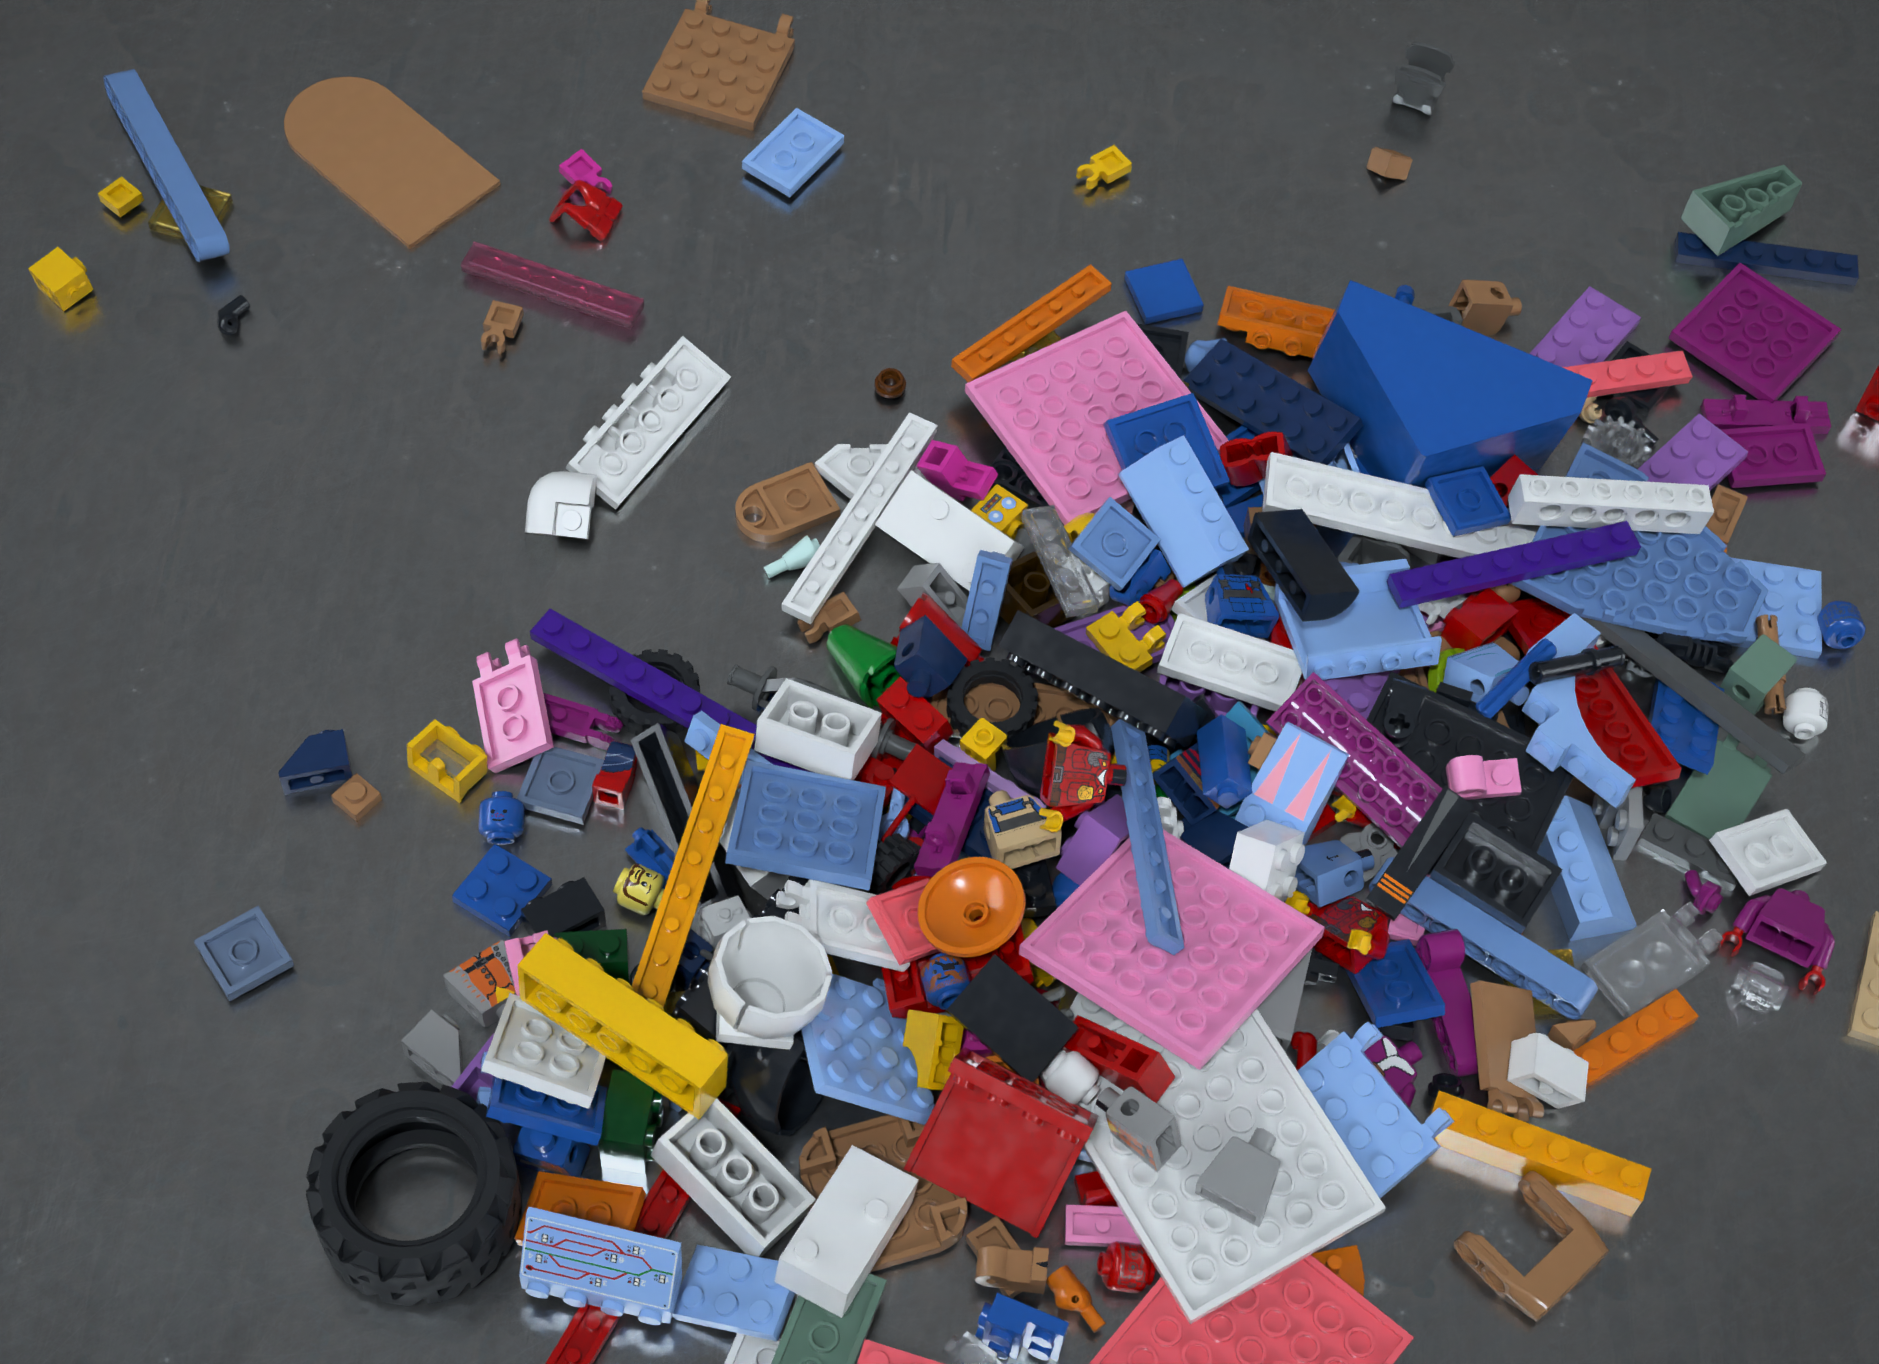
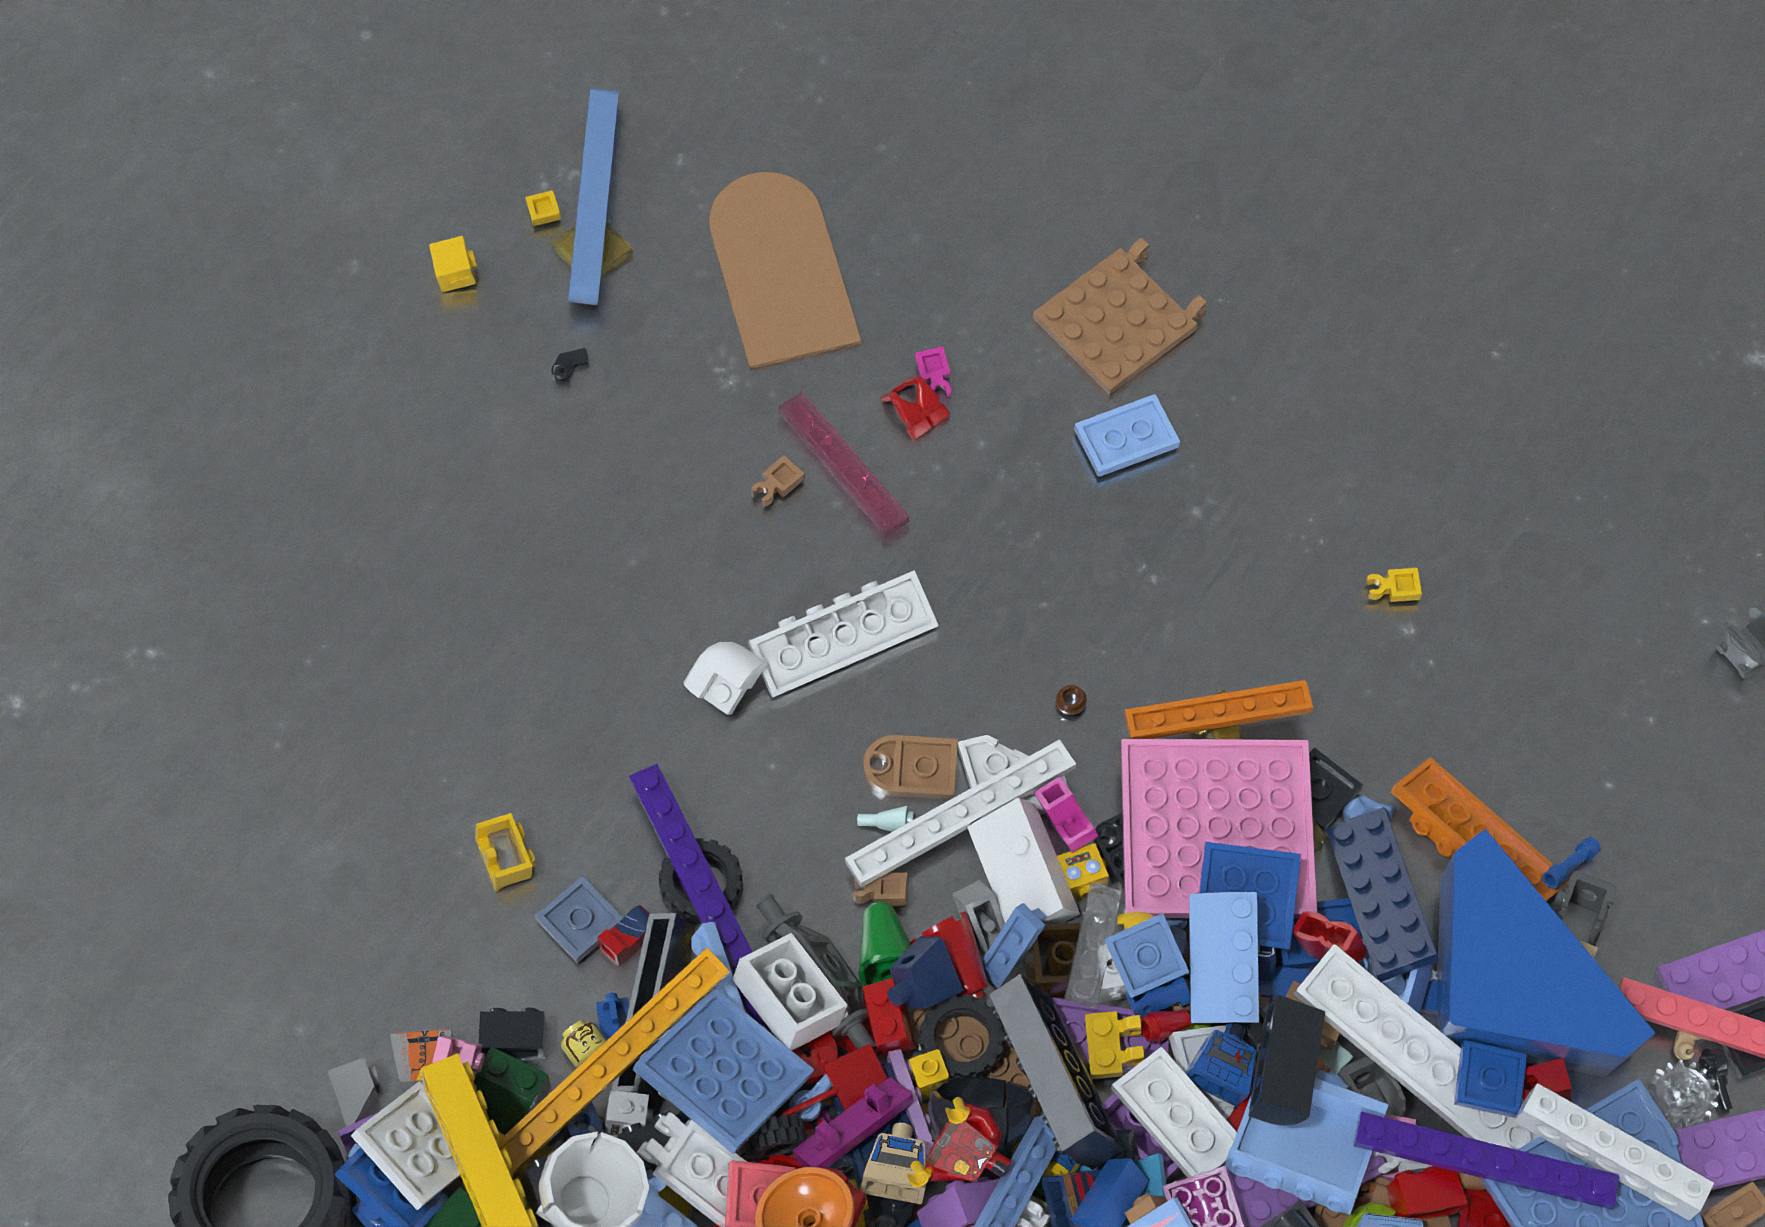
camera: 35 degrees right, 5 degrees up
sand blue plate [194,905,294,1002] -> none
dark blue slope [278,729,353,795] -> none
medium nougat plate [331,773,382,822] -> none
blue plate [452,844,552,937] -> none
bright pink tile [472,638,554,773] -> none
blue head [478,791,525,845] -> none
magenta hinge [543,693,623,750] -> none
blue tile [1124,259,1204,325] -> none
medium nougat slope [1367,147,1413,180] -> none
medium nougat torso [1448,279,1522,336] -> none

